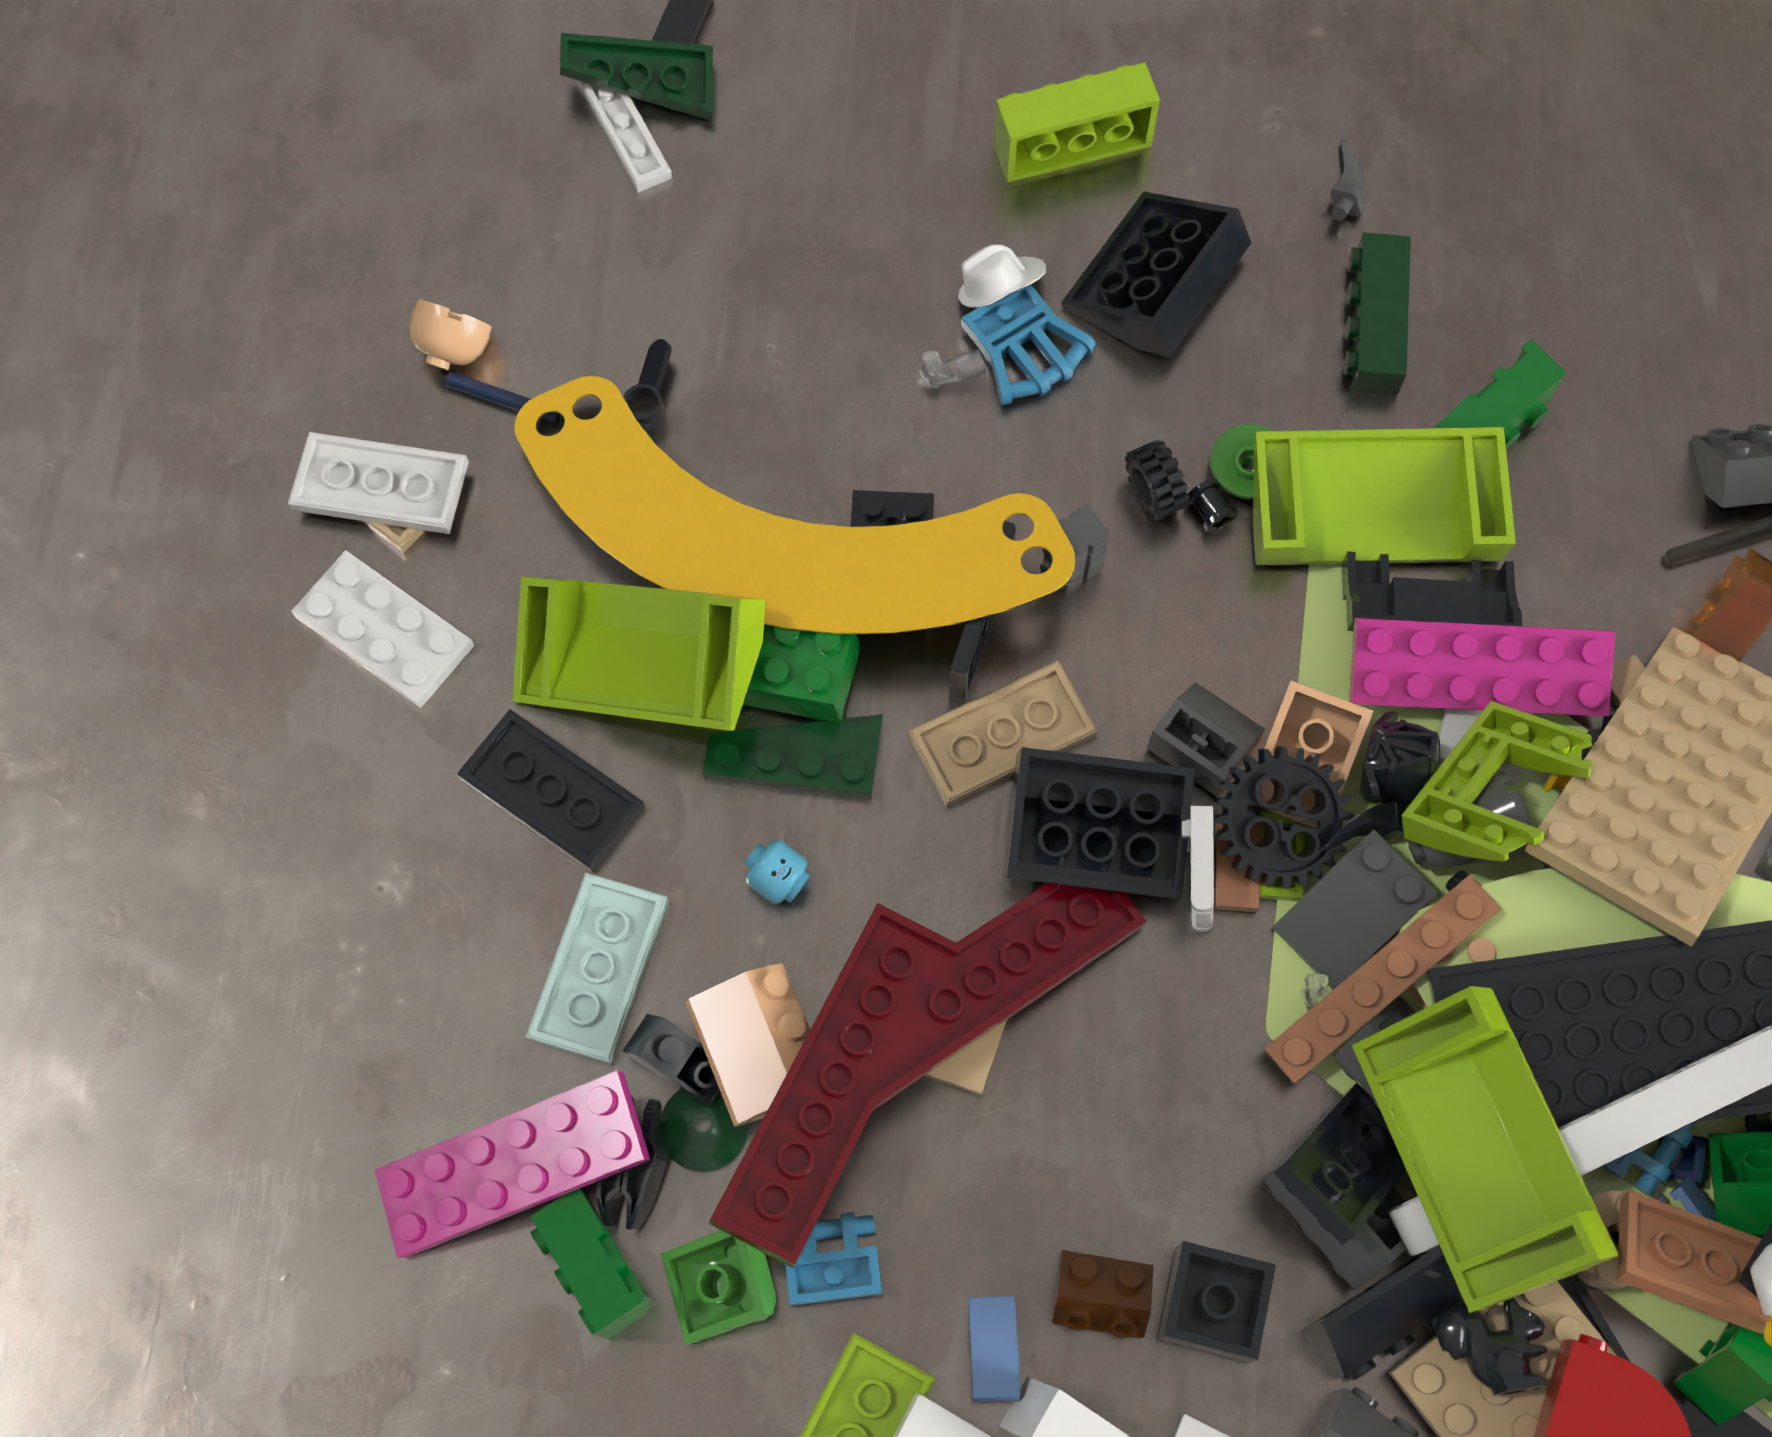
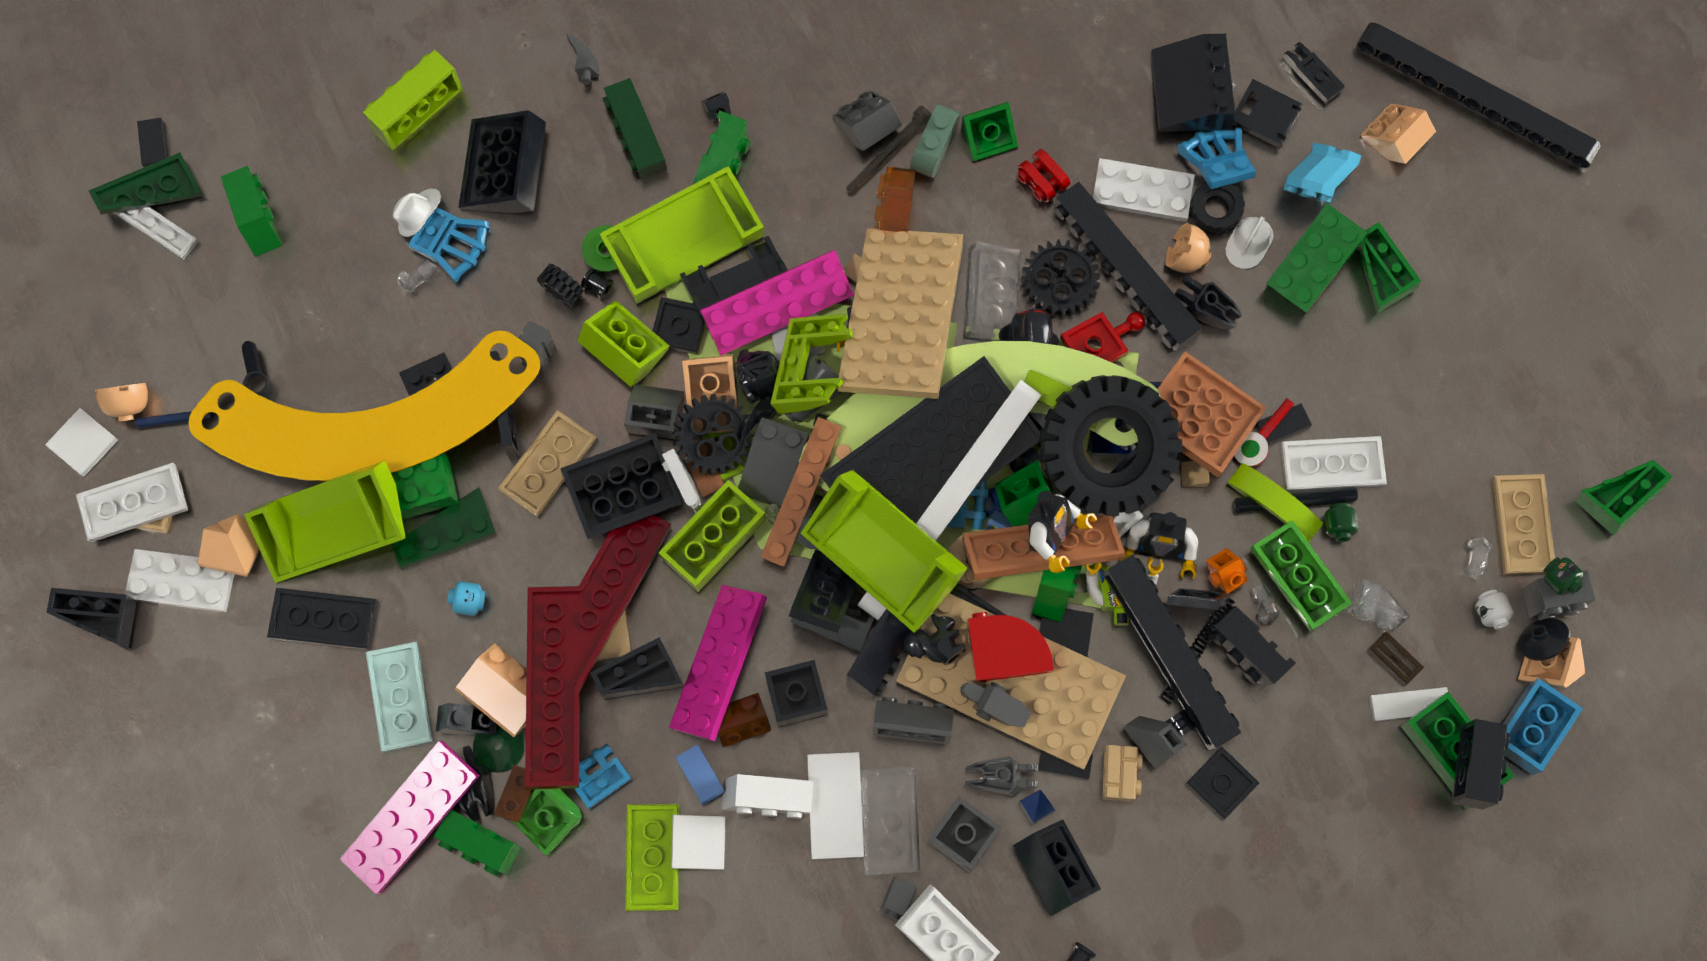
camera: 30 degrees left, 5 degrees up
none -> white tile [45,408,118,477]
none -> black wedge [46,588,137,650]
none -> light nougat slope [198,514,260,577]
none -> green wedge [220,166,282,257]
none -> reddish brown bracket [494,765,532,823]
none -> lime slope [577,300,670,387]
none -> black wedge [590,637,684,699]
none -> black tile [652,297,706,355]
none -> lime brick [659,480,767,592]
none -> dark pink plate [669,585,767,742]
none -> black tile [701,92,731,121]

